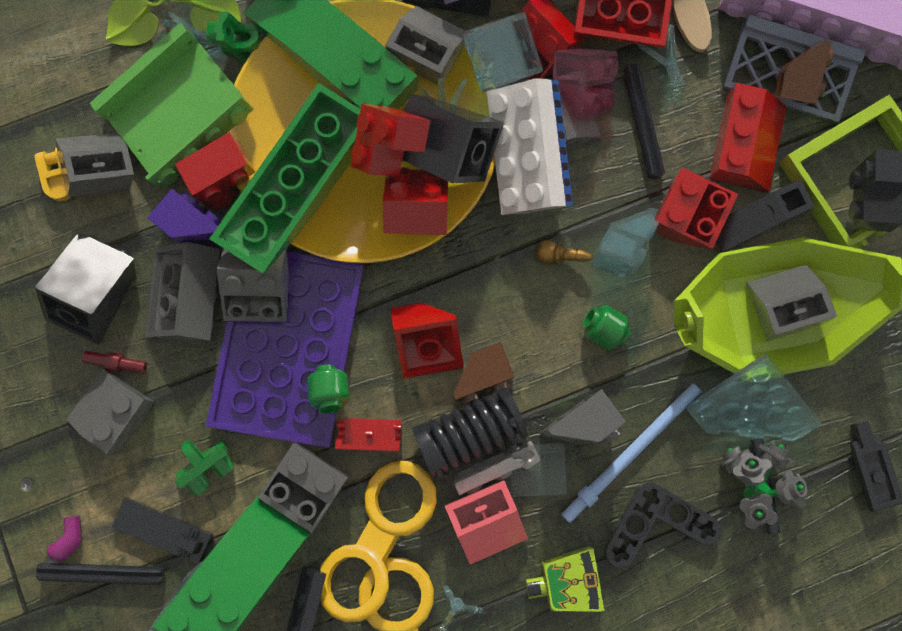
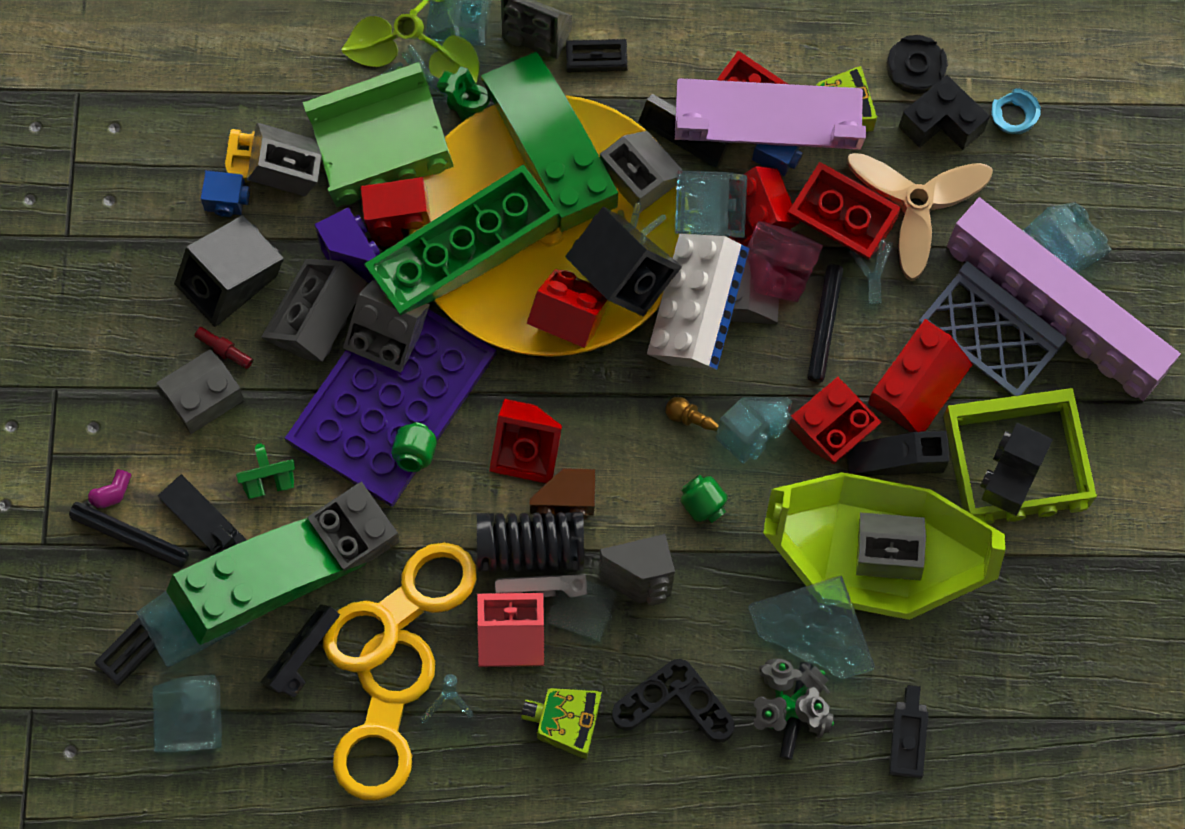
camera: 20 degrees right, 10 degrees down
red hinge [335,418,402,452] -> none
red brick [350,104,431,177] -> none
light blue bar [561,383,701,523] -> none
reddish brown slope [774,40,833,104] -> none
none -> blue brick [201,171,250,217]

